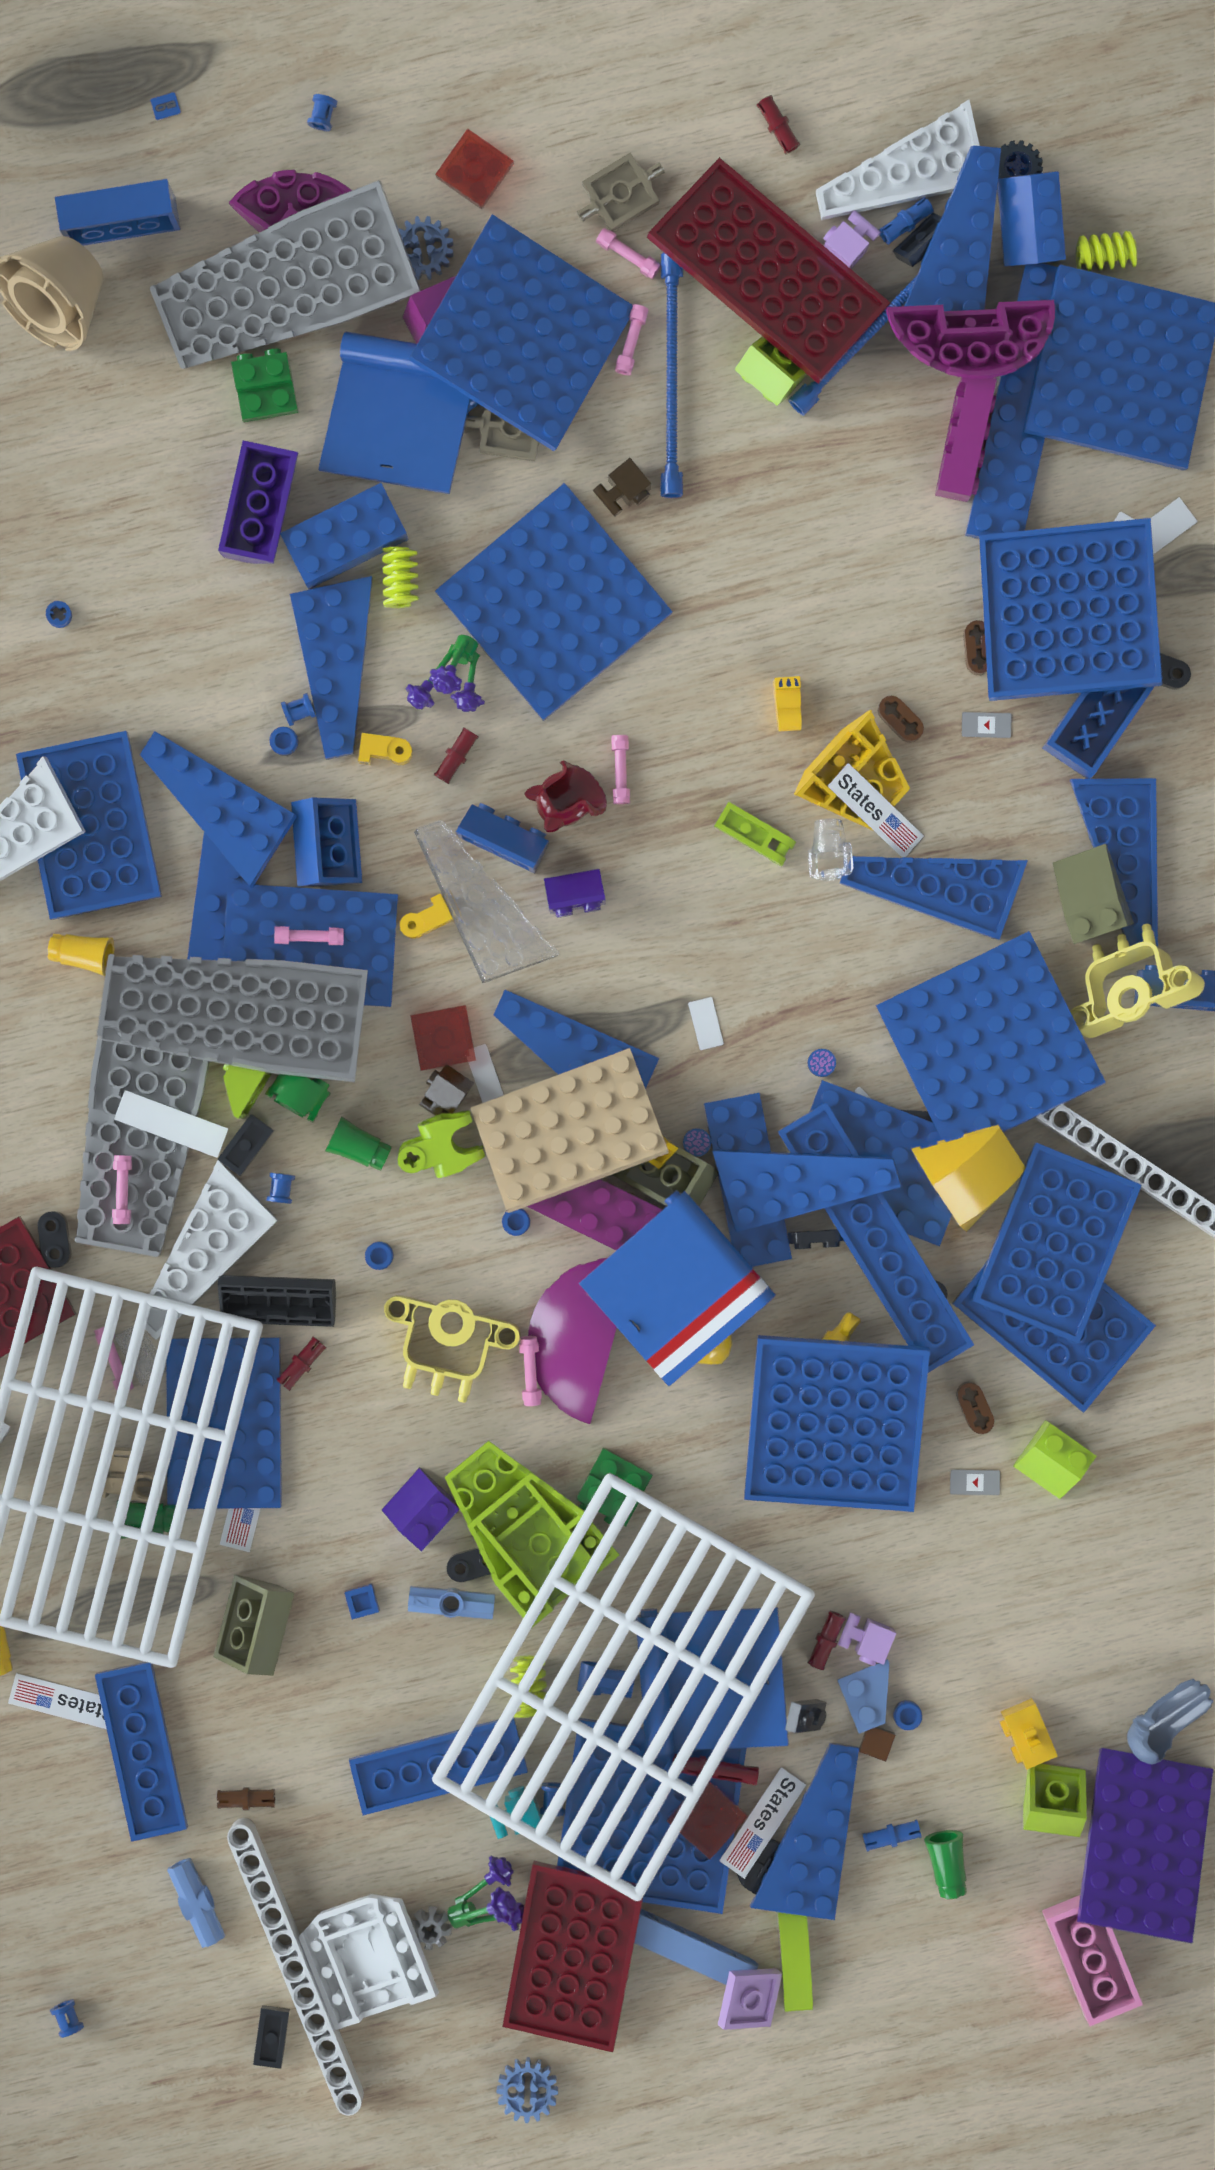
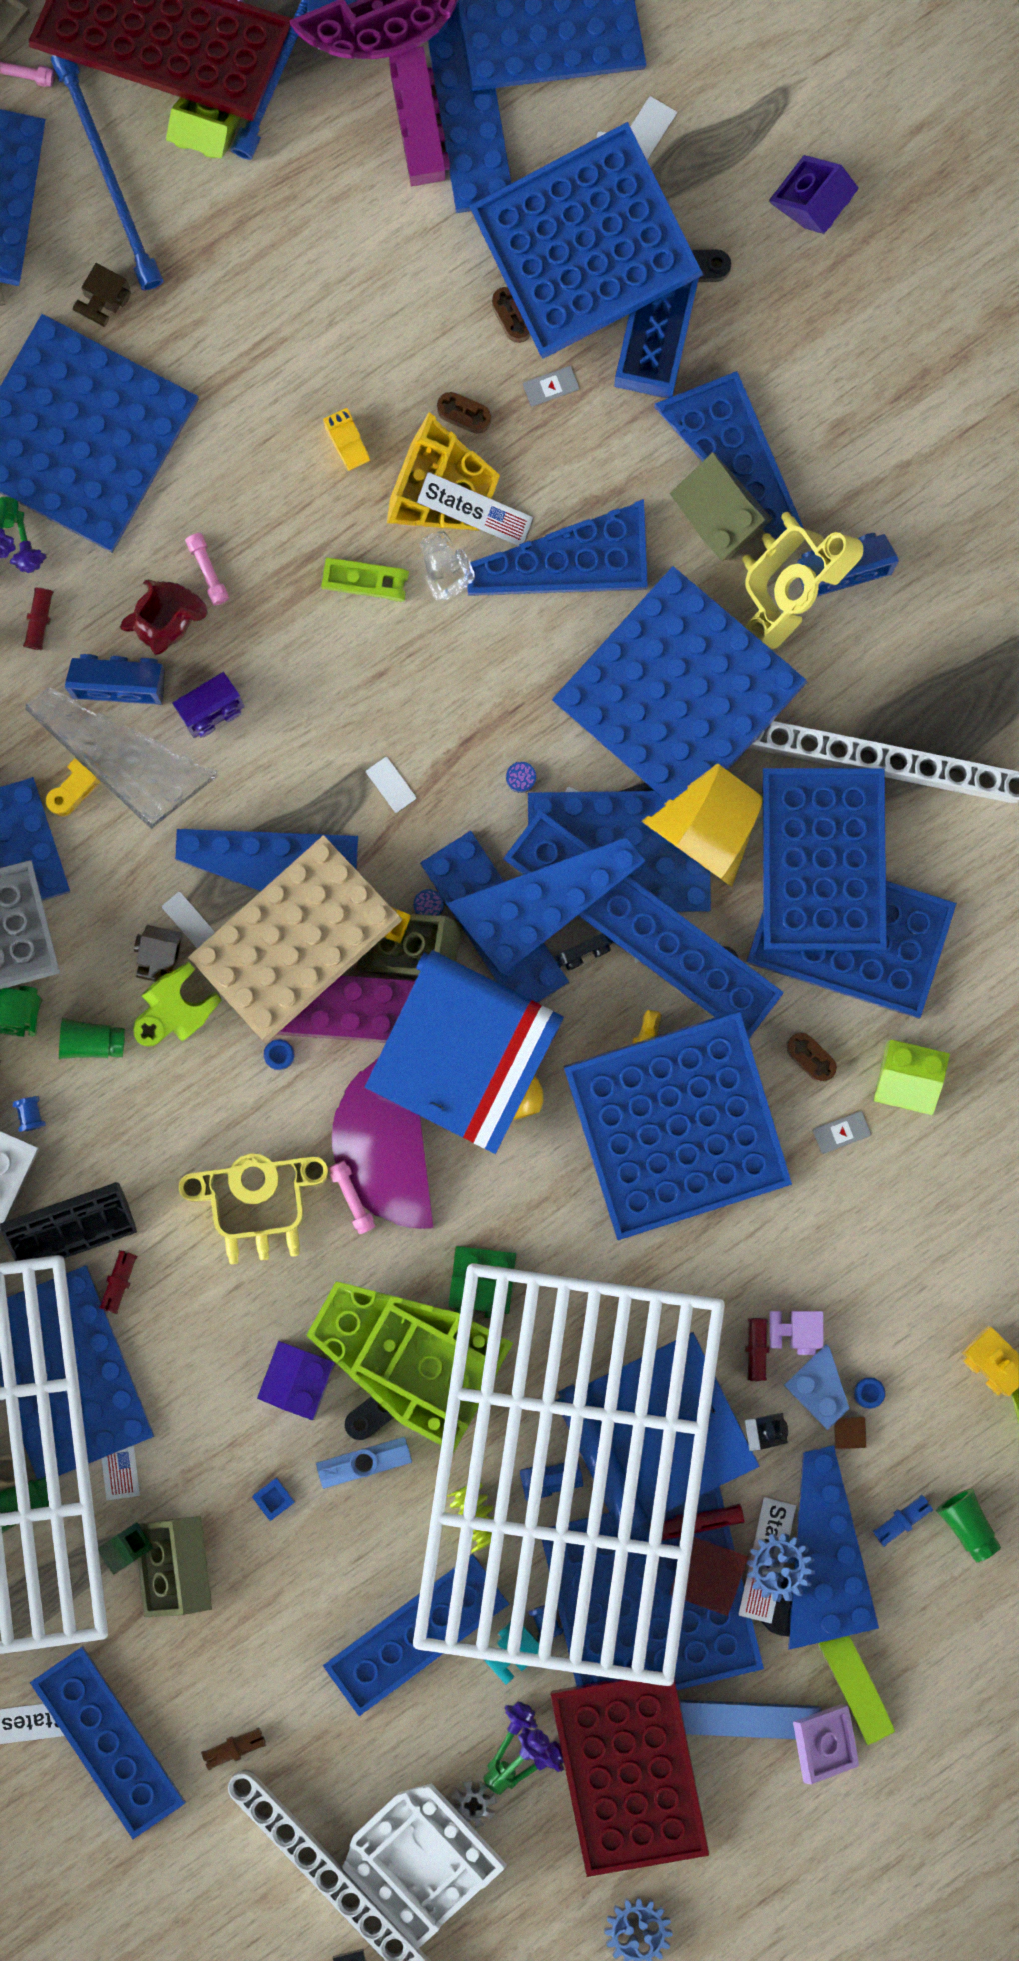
camera: 25 degrees left, 5 degrees down
medium blue piece [167,1858,225,1948] -> none
blue tile [365,1241,394,1270] -> none
clear red plate [410,1005,476,1071] -> none
bright pink bar [615,304,649,375] -> none
none -> dark green brick [98,1522,154,1575]
none -> medium blue gear [746,1533,815,1602]

